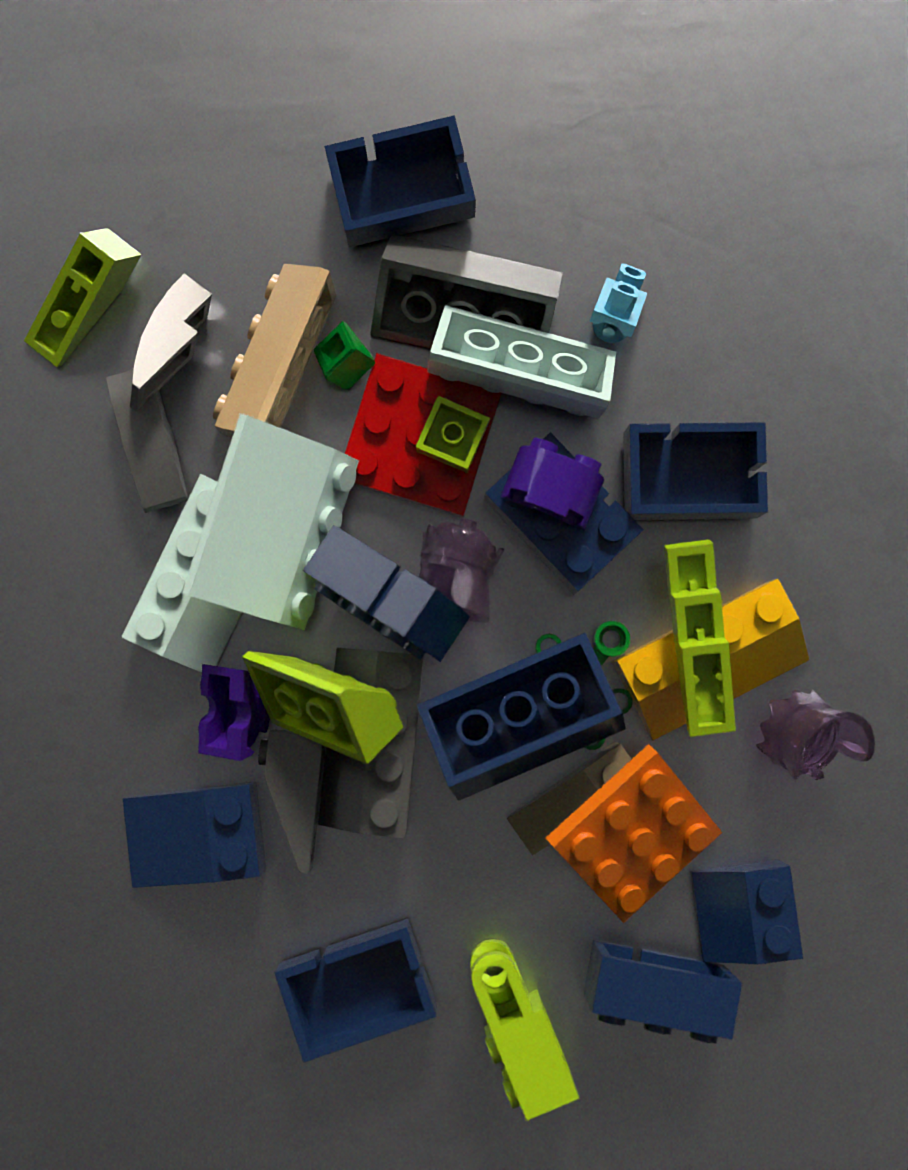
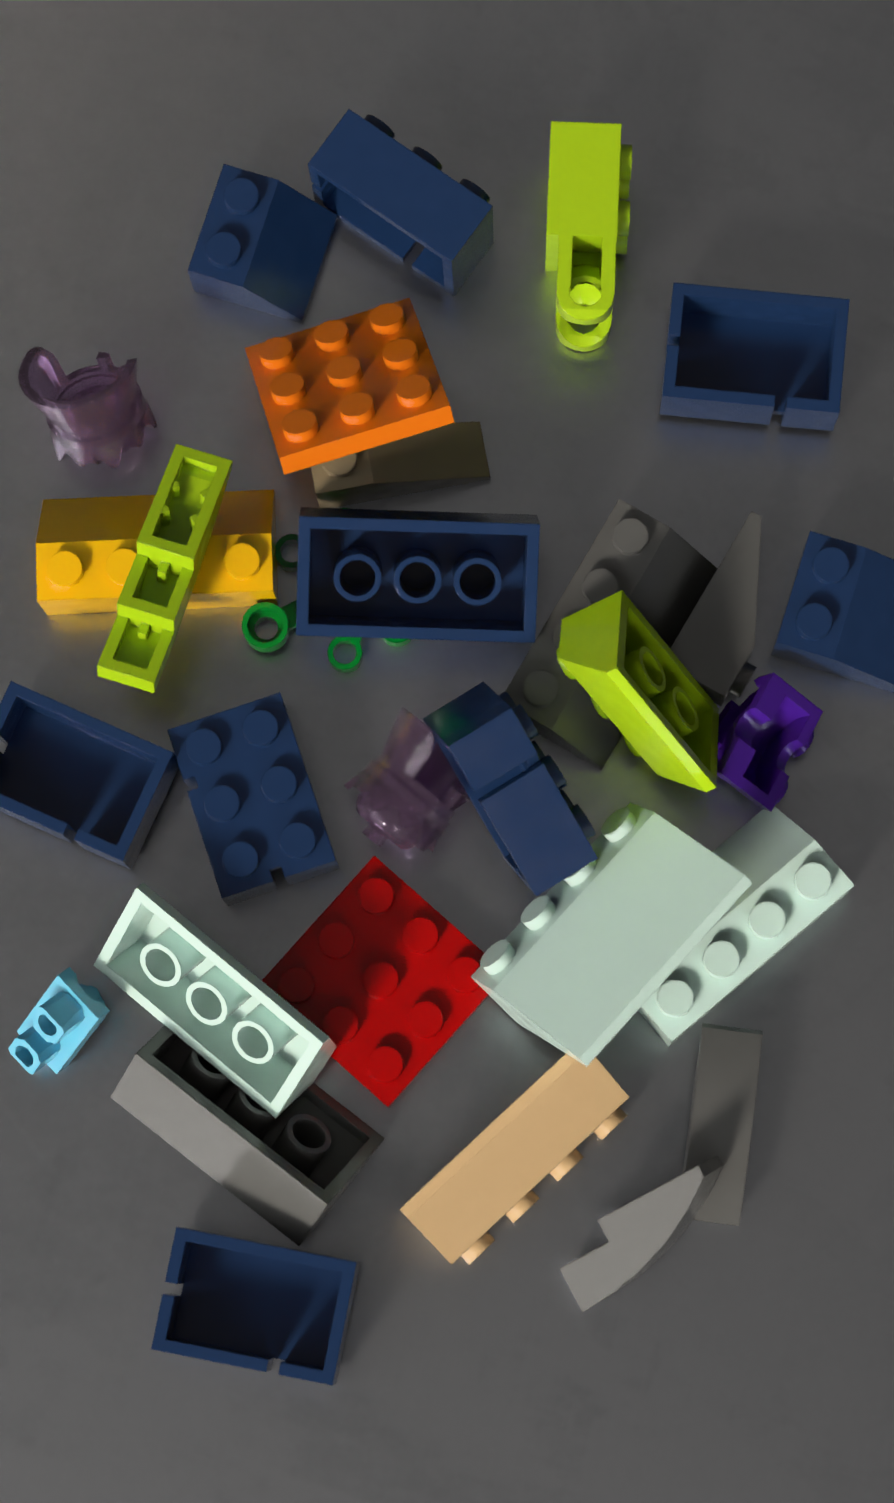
camera: 145 degrees left, 5 degrees down
lime slope [24,228,141,367] -> none
green slope [313,321,375,390] -> none
lime piece [416,396,490,473] -> none
dark purple cylinder [500,437,604,530] -> none

